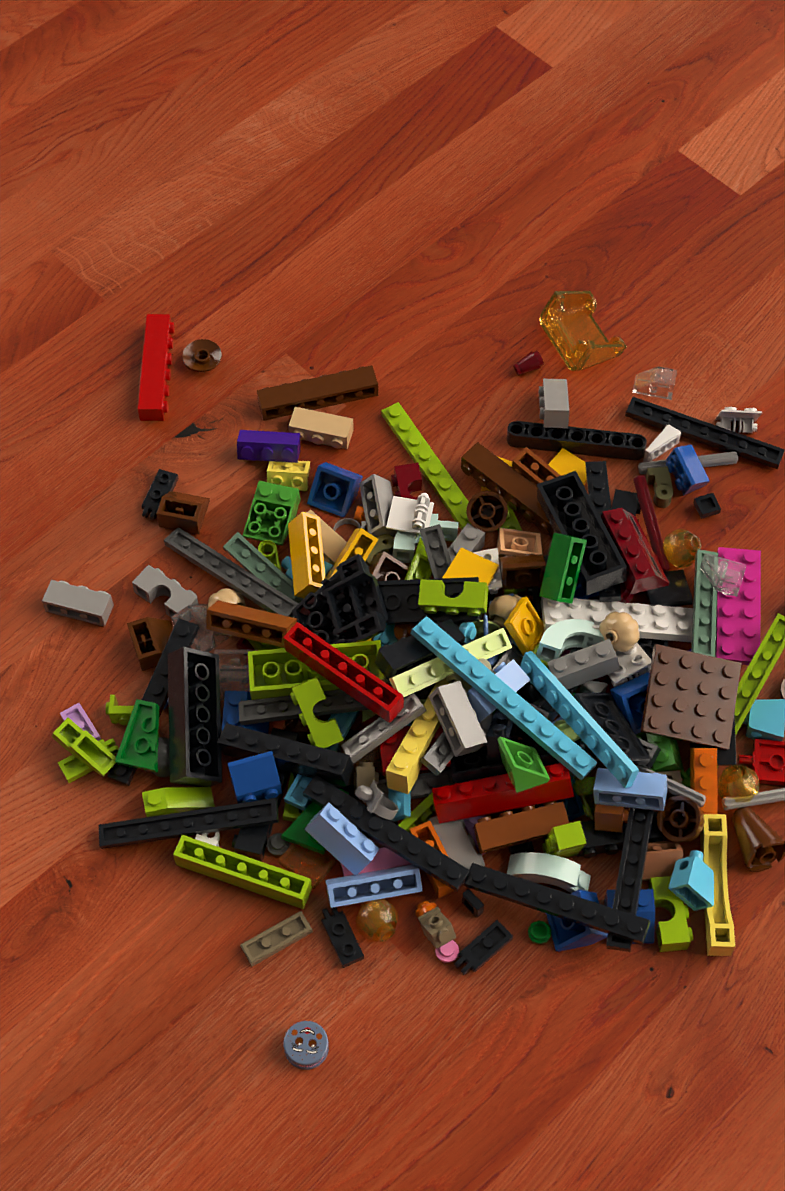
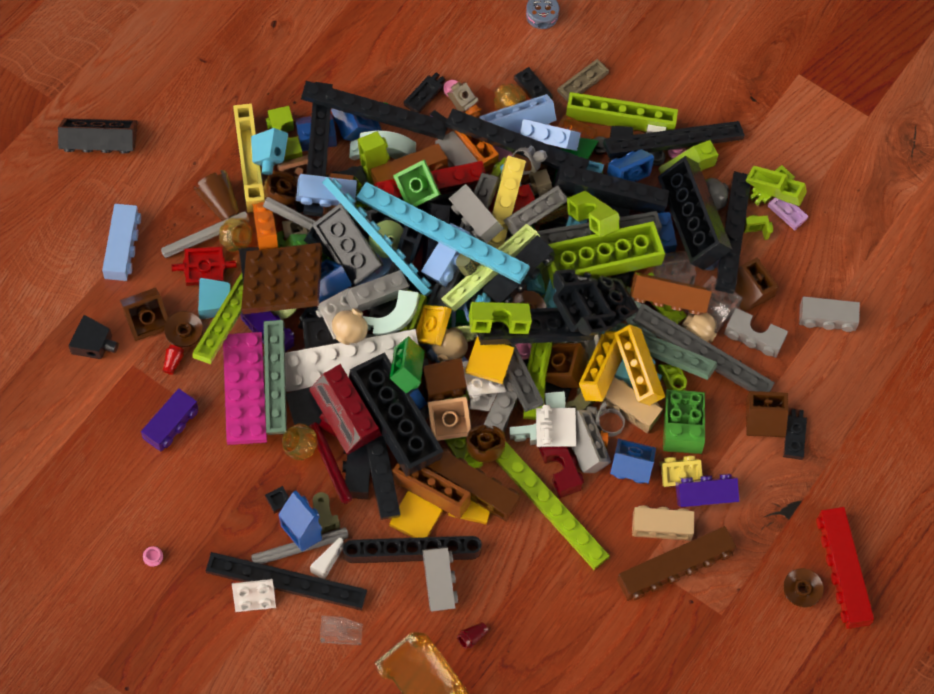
camera: 165 degrees right, 5 degrees up
green wing [115,699,159,773] -> none
red brick [283,622,404,723] -> none
clear slope [700,553,746,597] -> none

